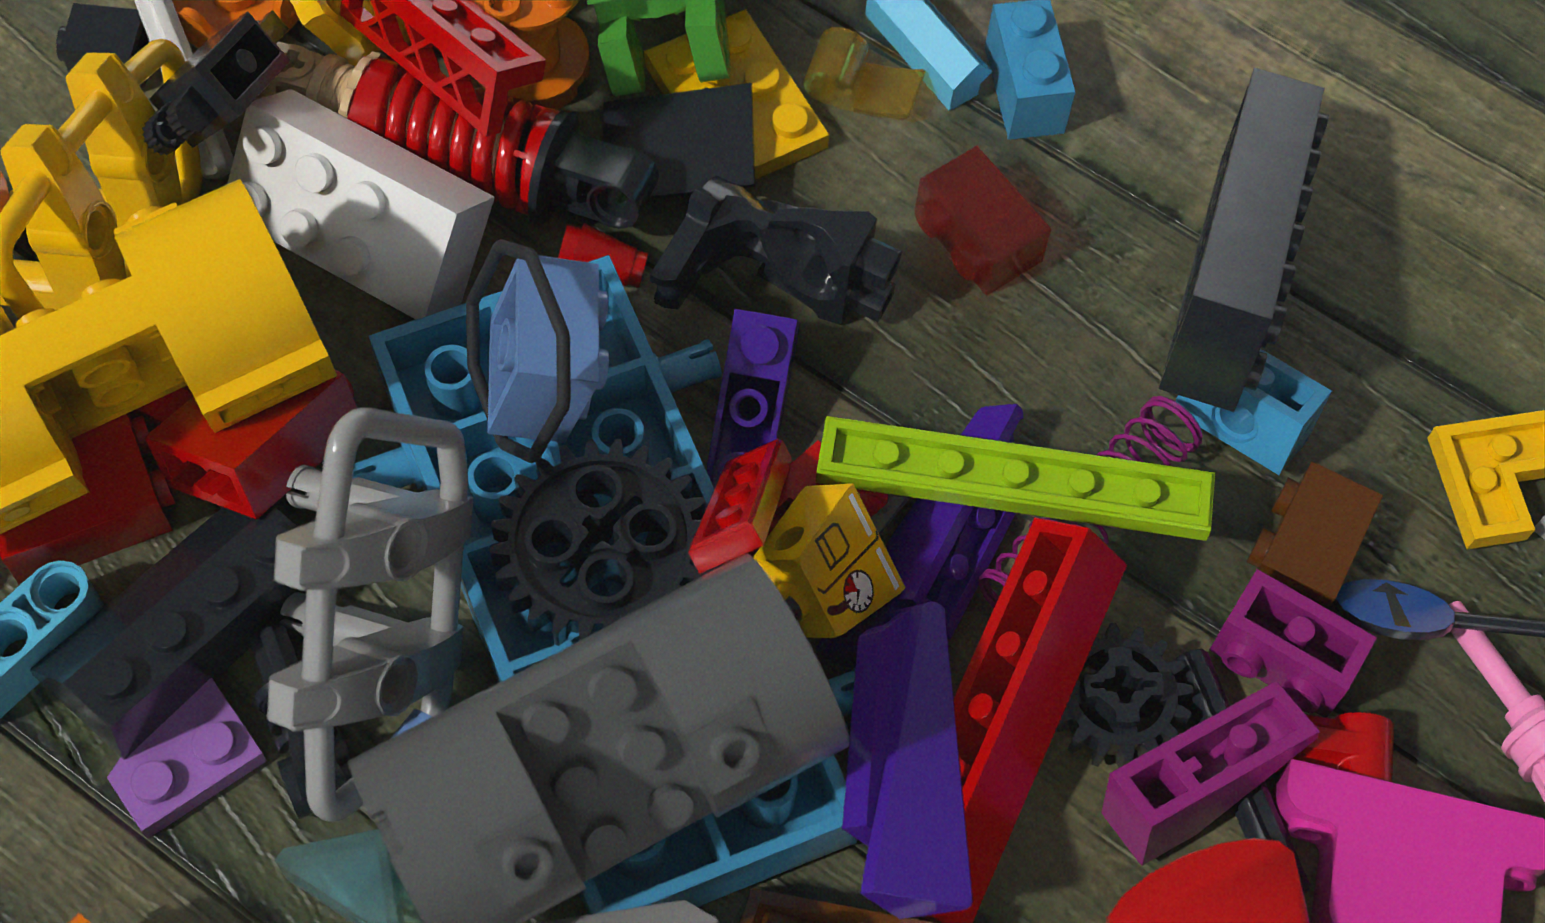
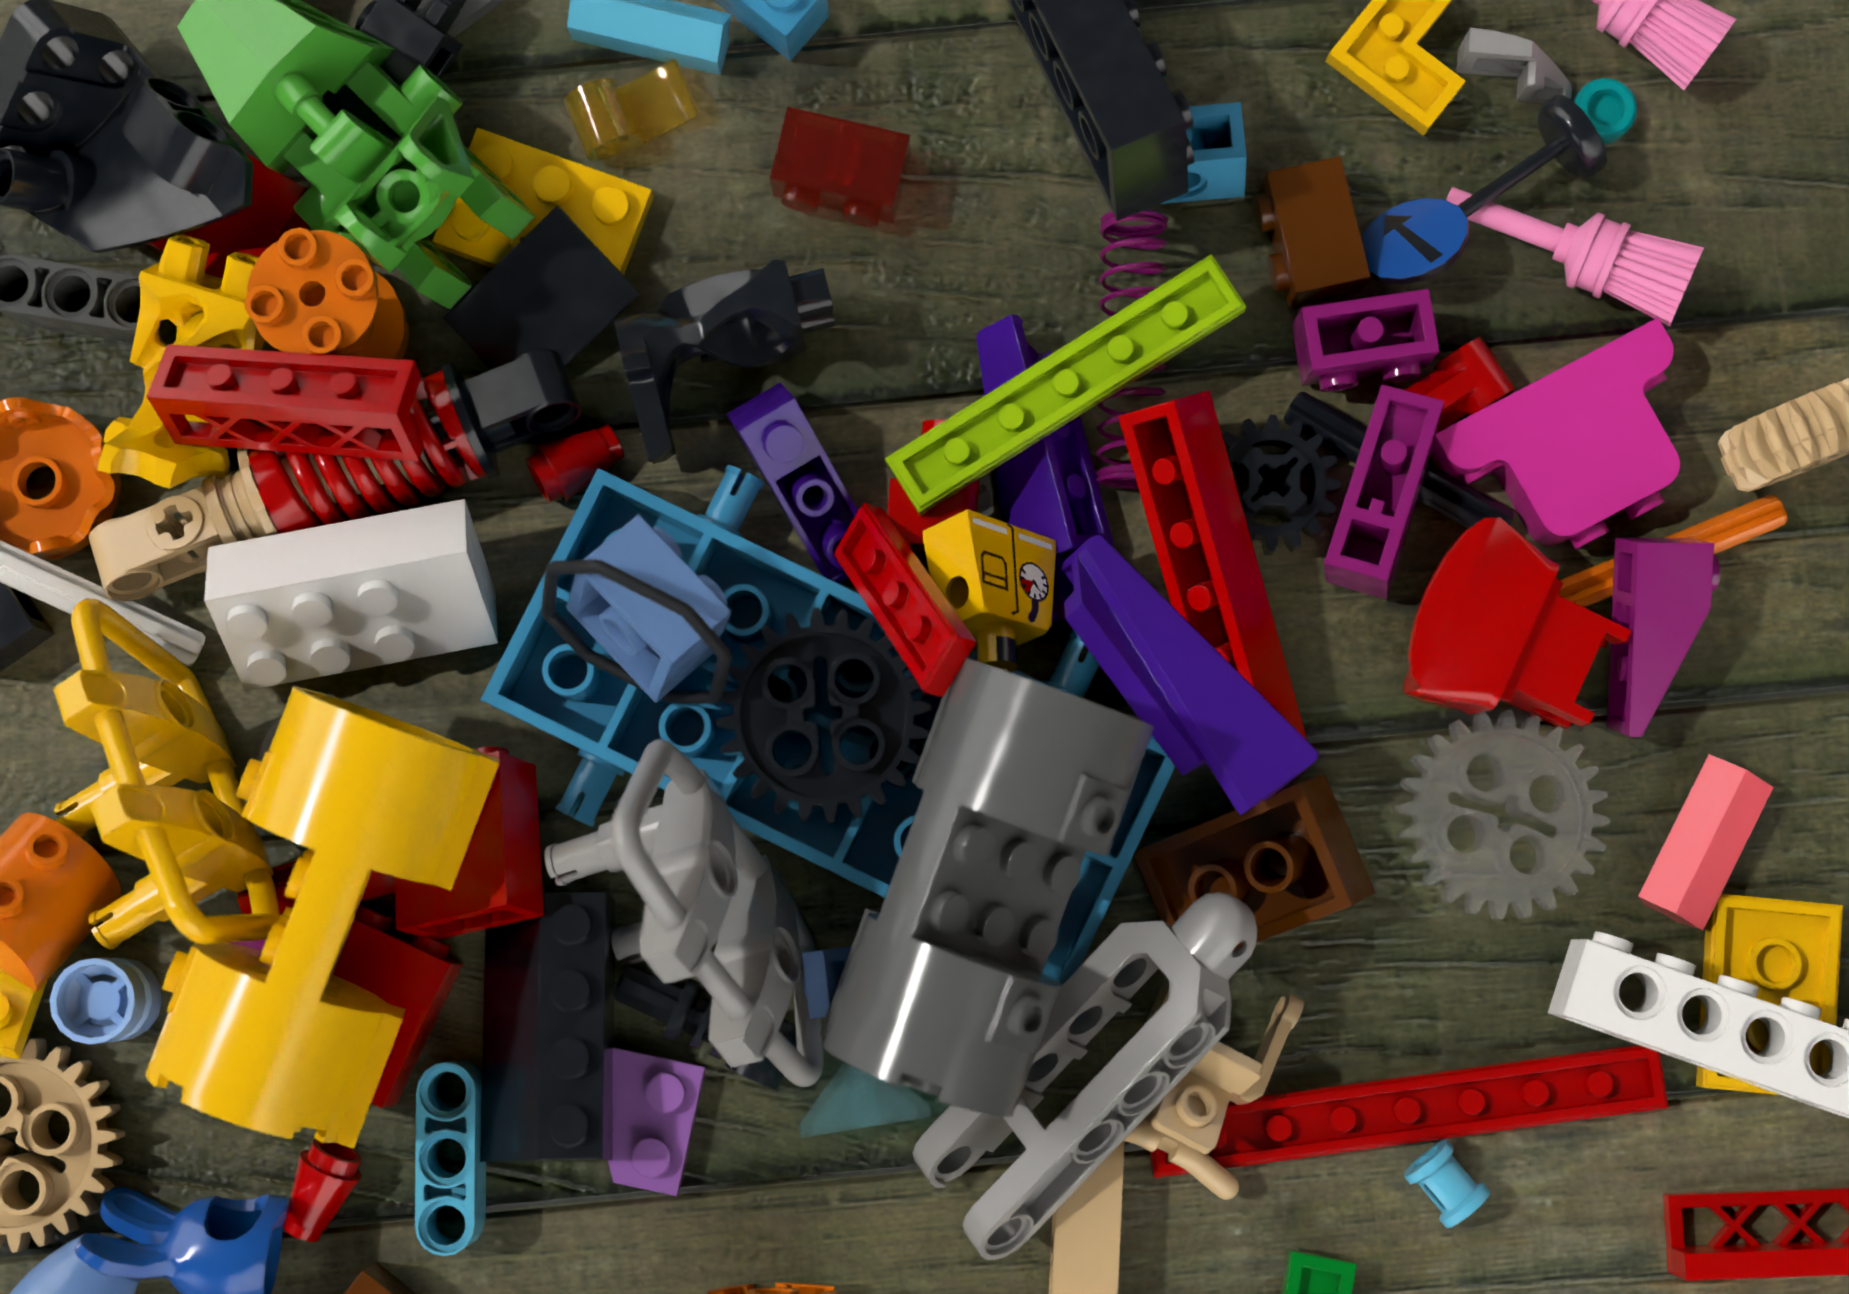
camera: 35 degrees left, 20 degrees up
black hinge [141,10,291,156] -> none

